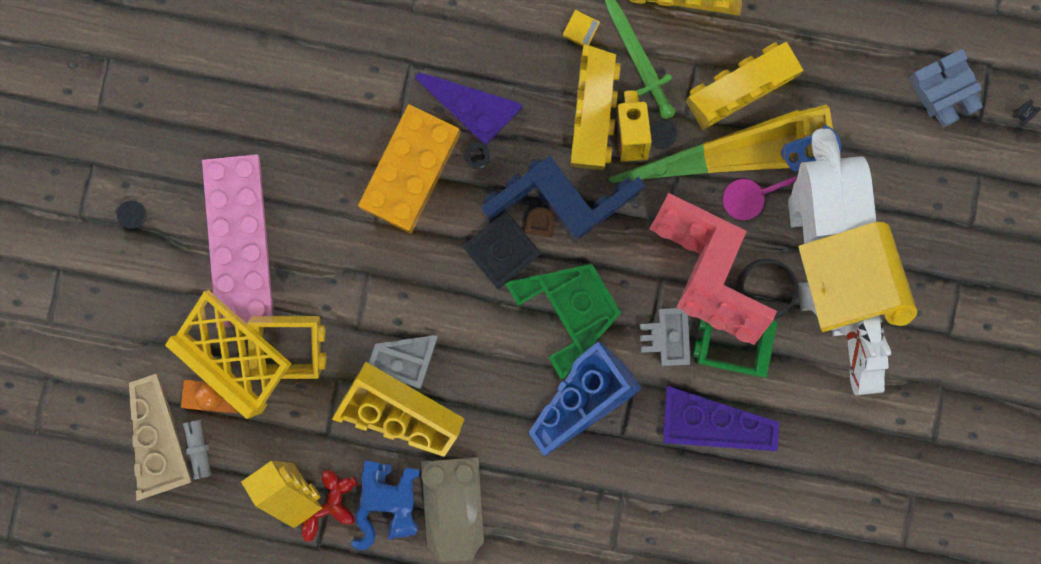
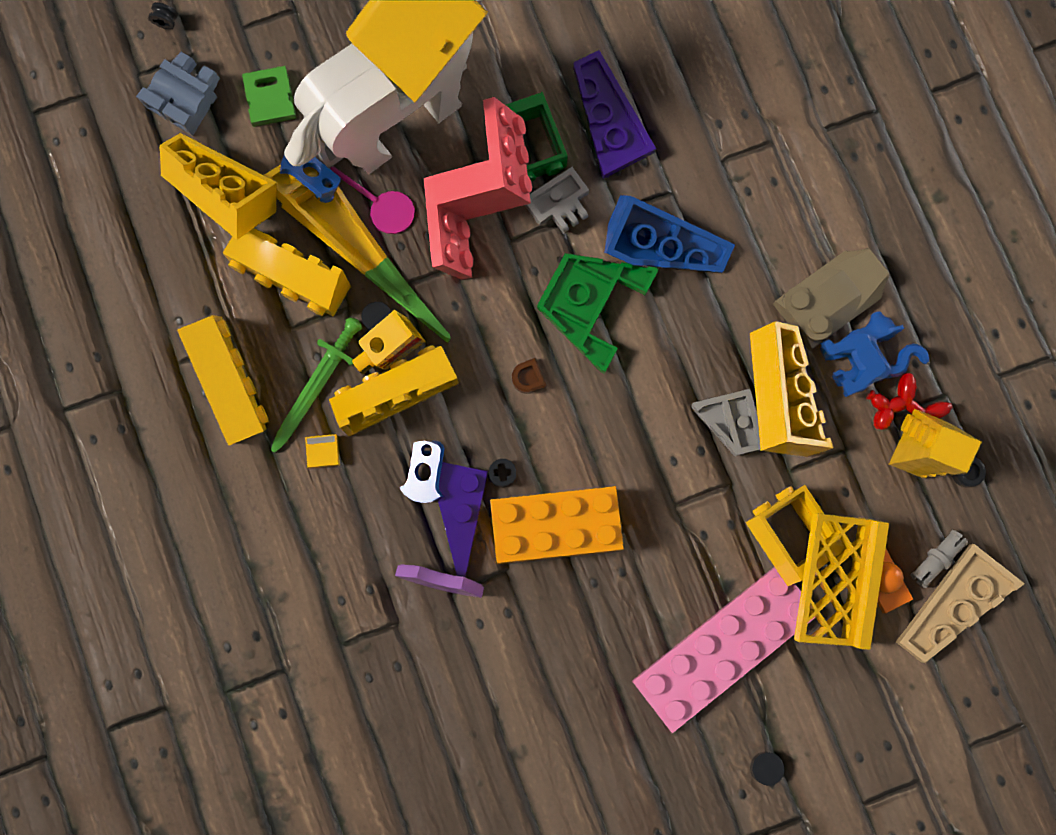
camera: 125 degrees left, 5 degrees down
black tile [462,211,542,290] -> none
dark blue bracket [481,156,645,243] -> none
black tyre [736,259,798,320] -> none
none -> yellow wedge [159,133,277,240]
none -> bright green piece [242,66,296,127]
none -> medium lavender tile [395,564,484,598]
none -> piece [399,441,445,503]
none -> black tile [952,457,986,488]

